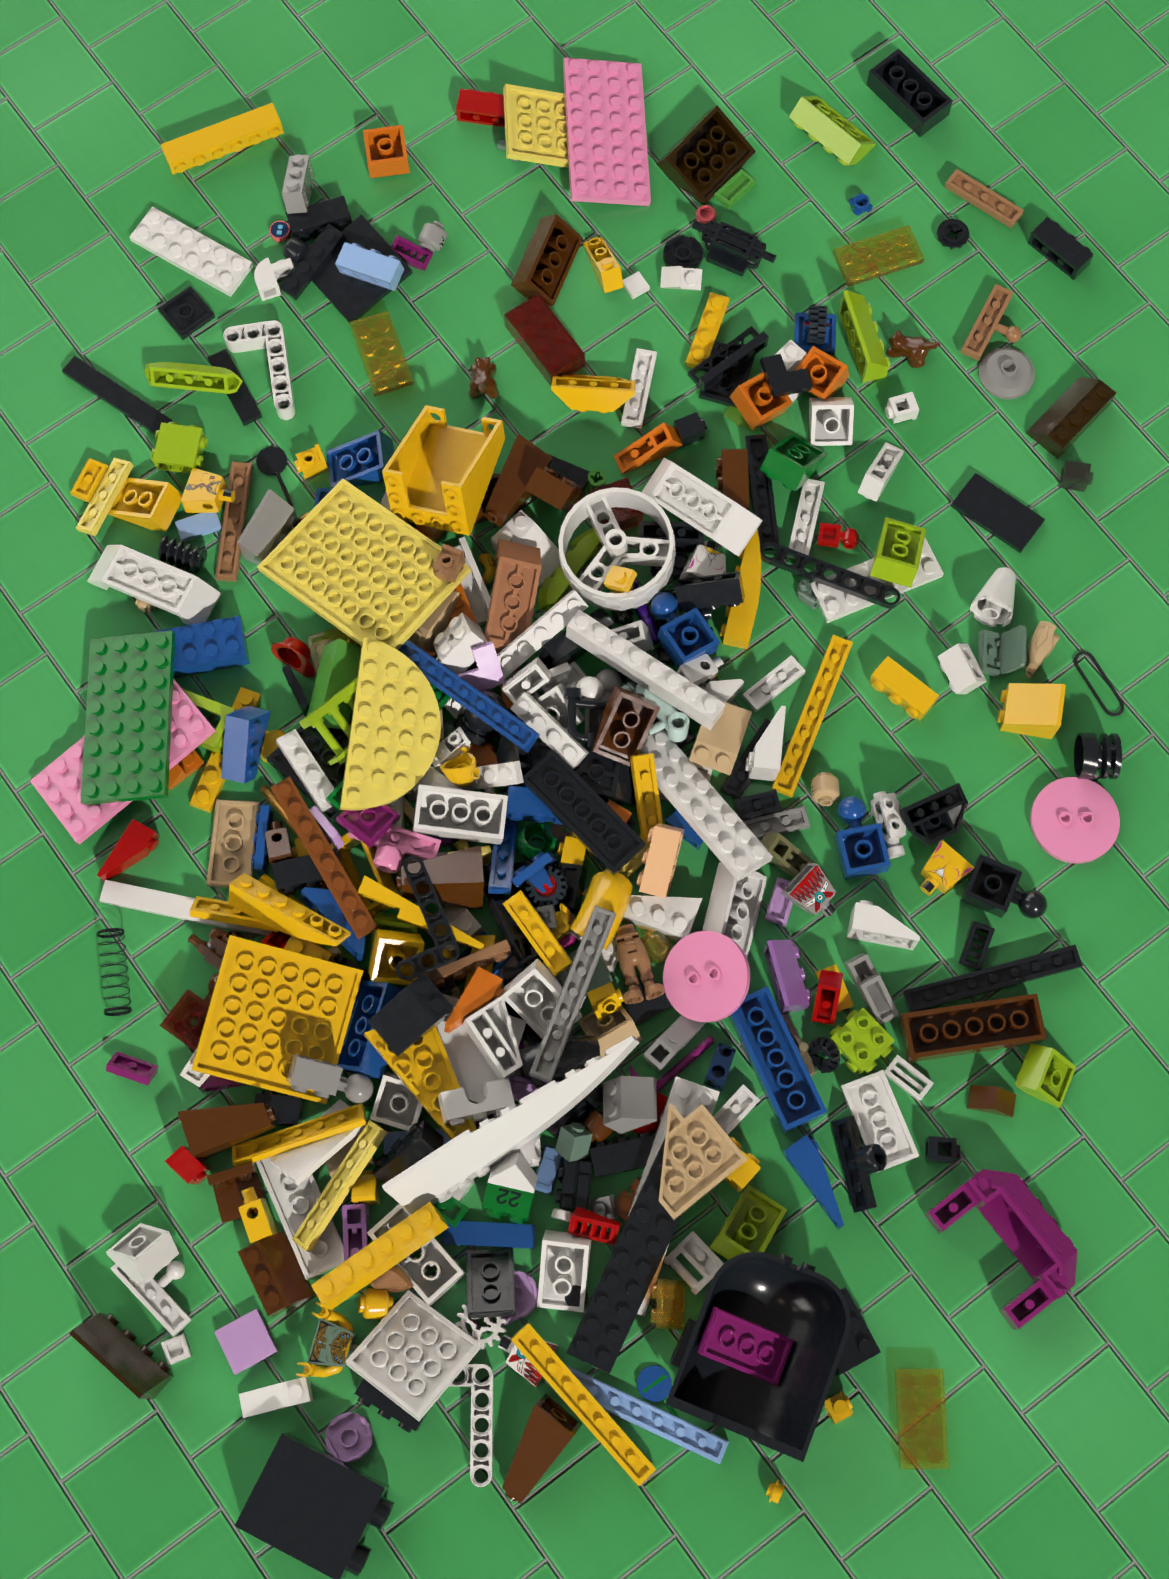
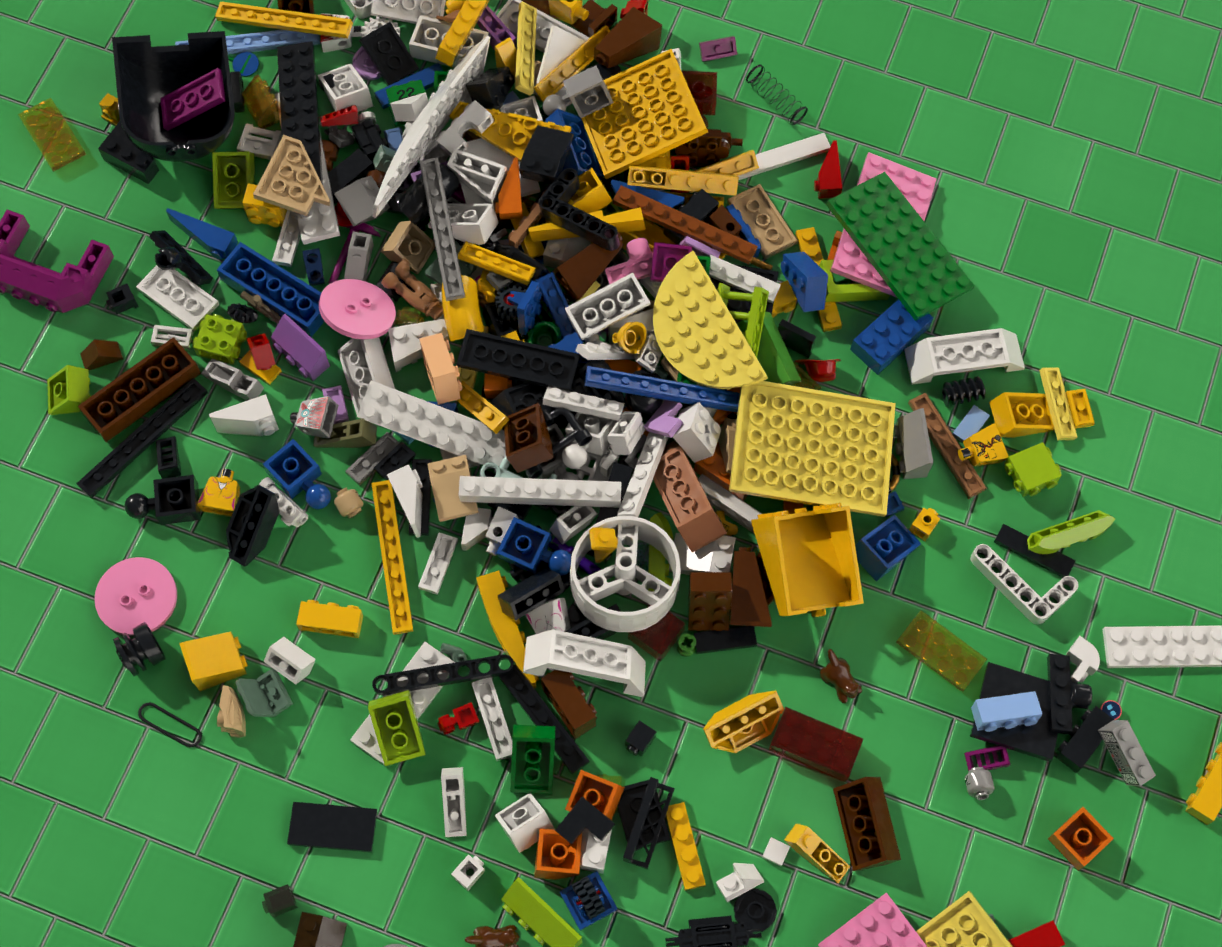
camera: 145 degrees right, 5 degrees down
black tile [62,356,172,435] -> none
black tile [157,286,215,340] -> none
black piece [256,446,293,507] -> none
medium nougat brick [432,544,466,583] -> none
yellow brick [587,982,624,1022] -> none
orange slope [613,422,683,474] -> none
white plate [621,348,657,429] -> none
white cone [970,567,1016,627] -> none

